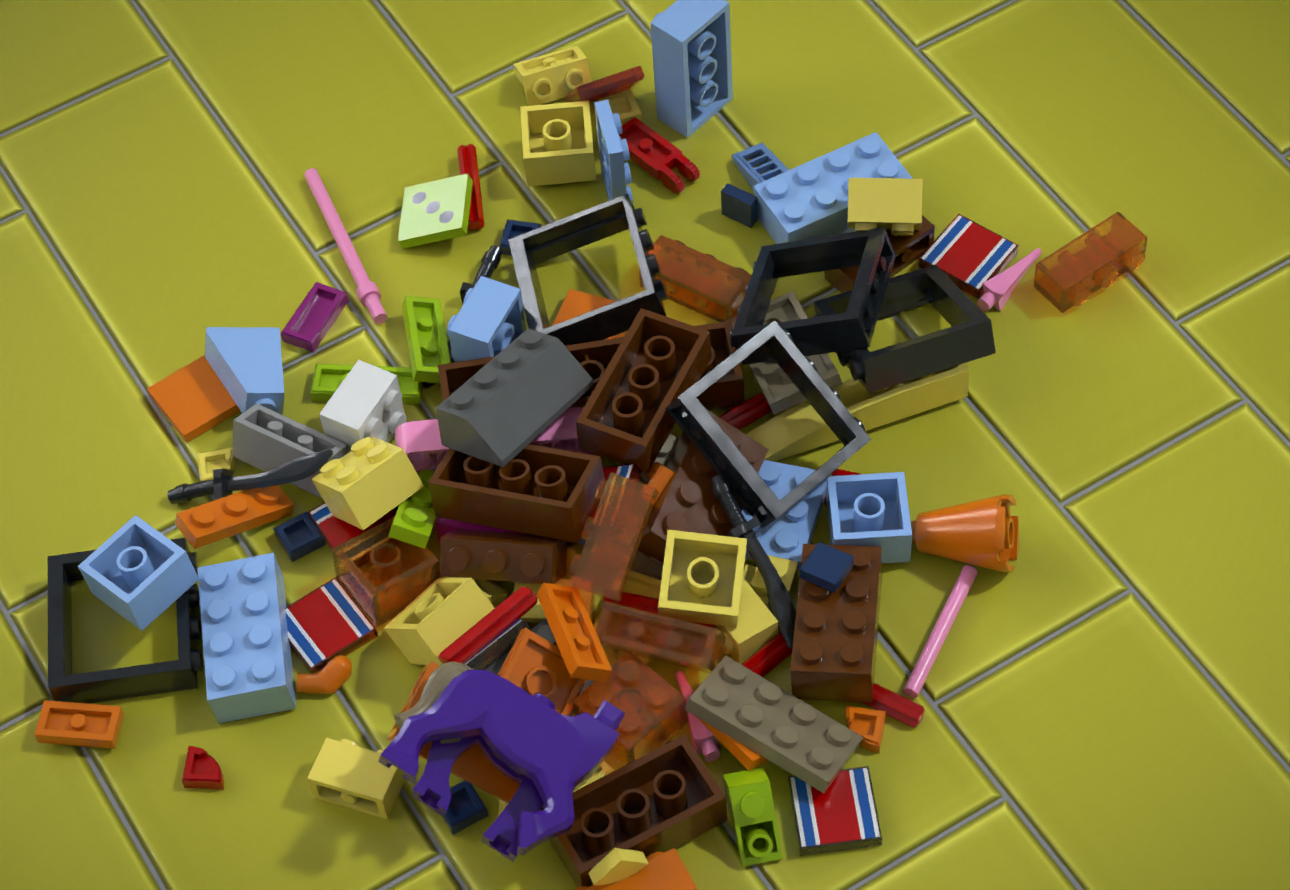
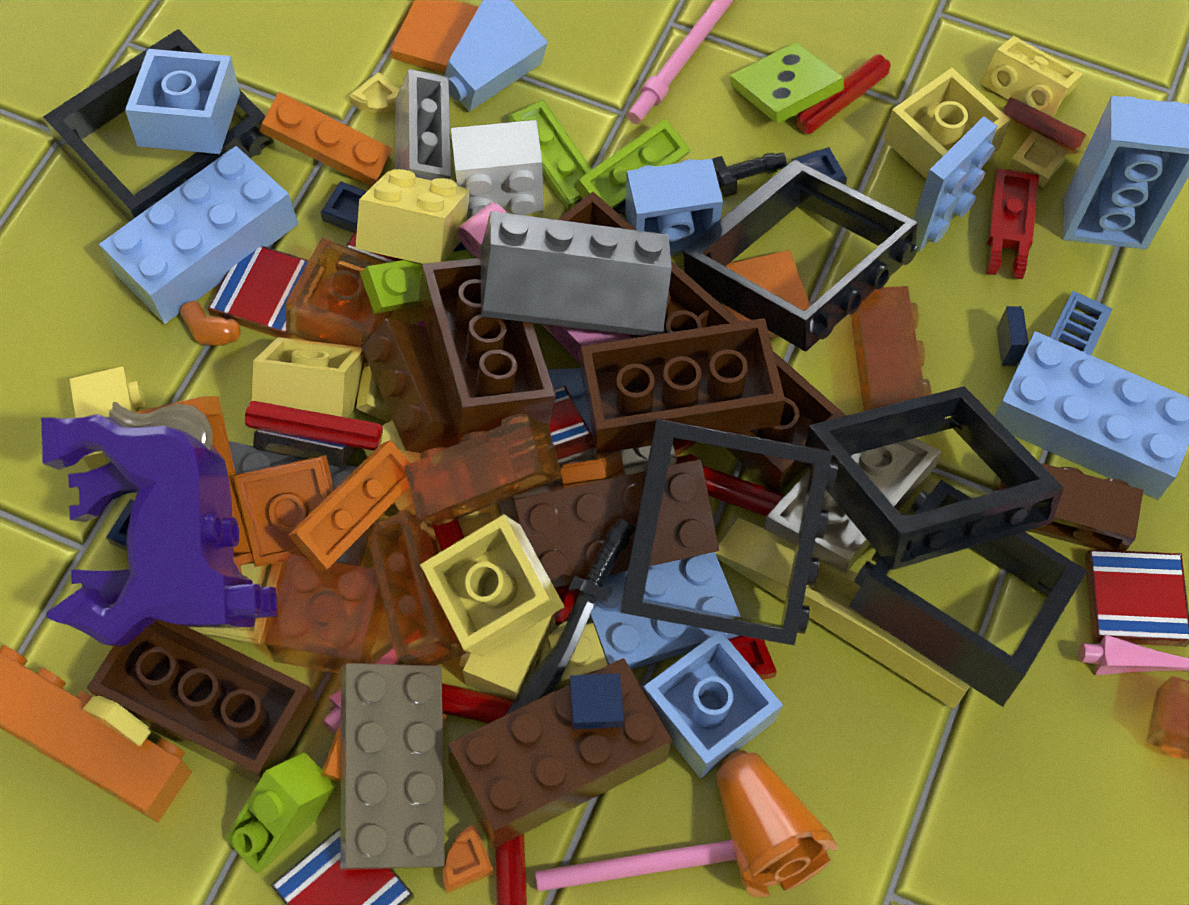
camera: 50 degrees right, 10 degrees up
orange plate [35,700,124,749] -> none
black sword [168,449,333,504] -> none
red tile [182,746,224,790] -> none
magenta tile [281,282,349,353] -> none
light yellow brick [848,178,923,236] -> none

